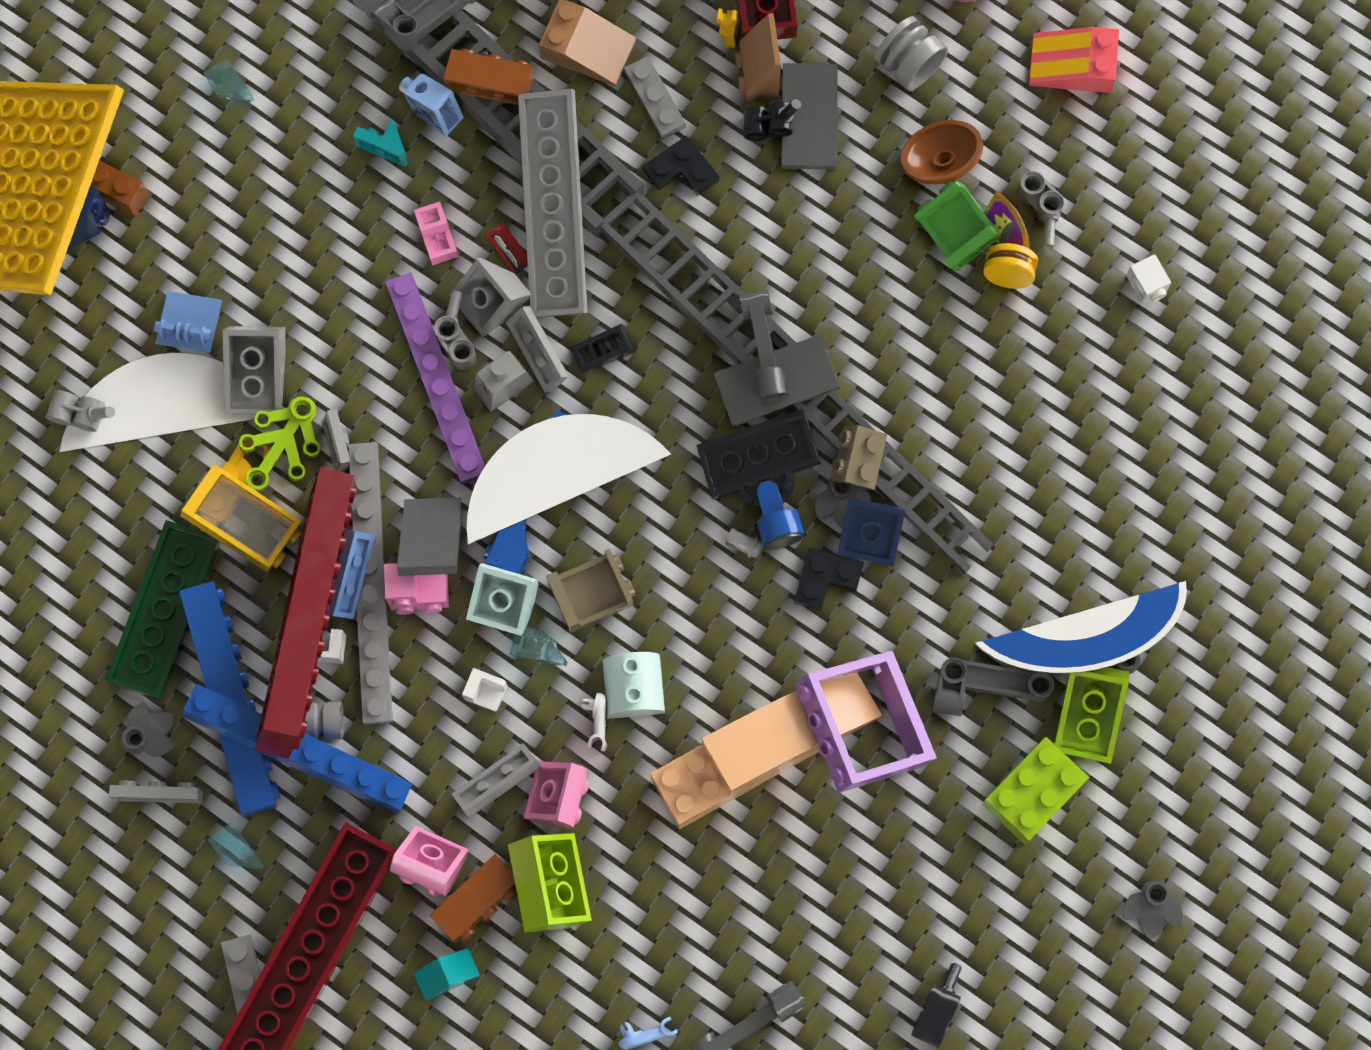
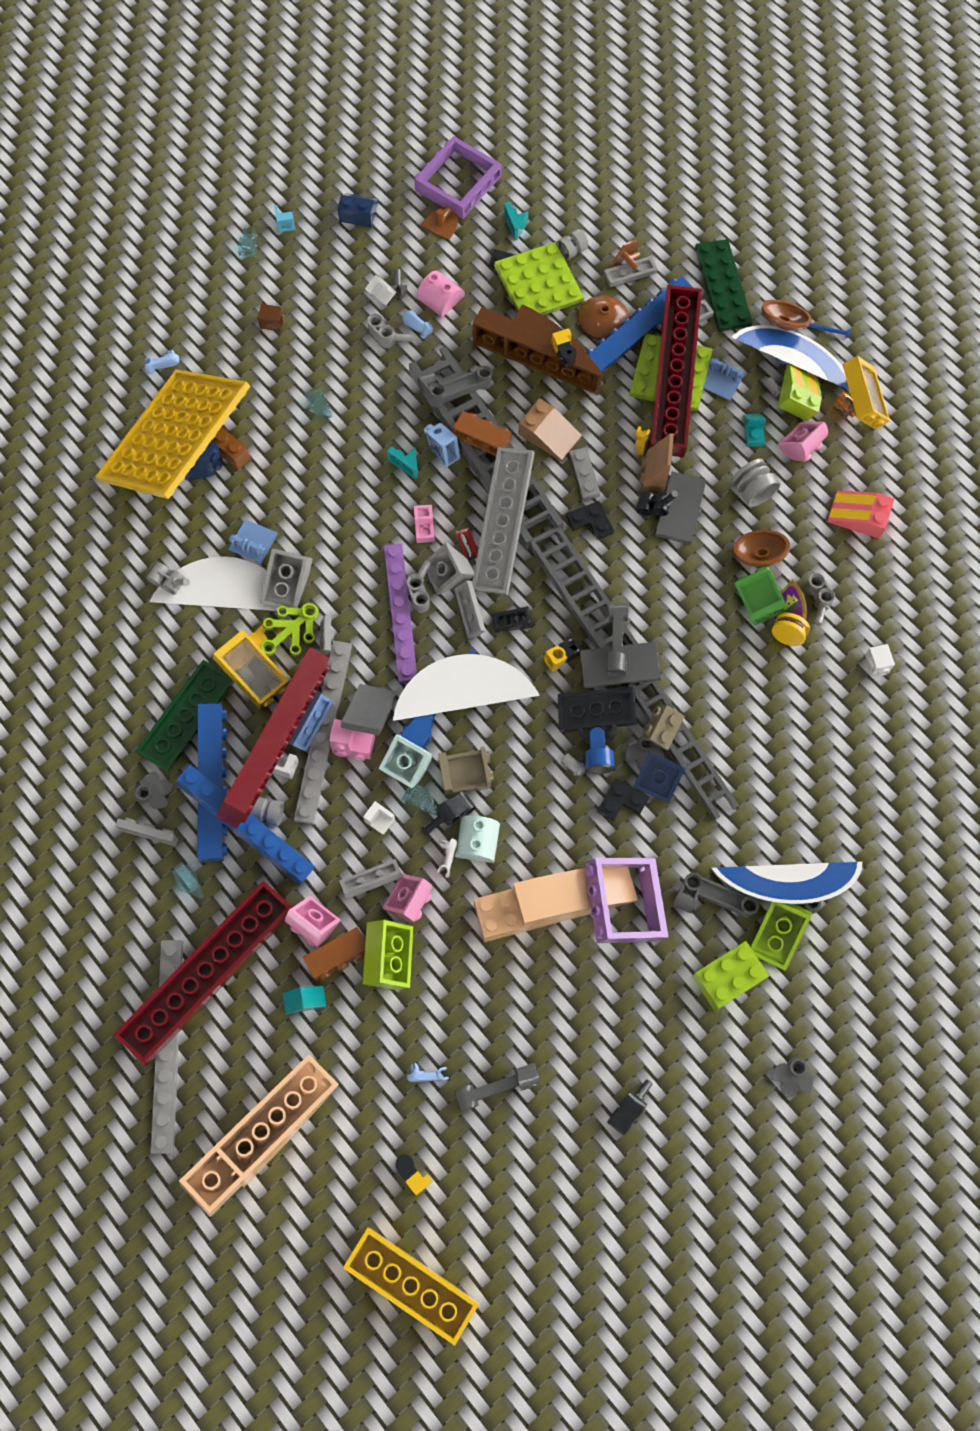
camera: 10 degrees right, 5 degrees down
light grey torso [474,351,534,412] -> none
none -> black beam [424,791,476,834]
none -> leg [543,639,581,673]

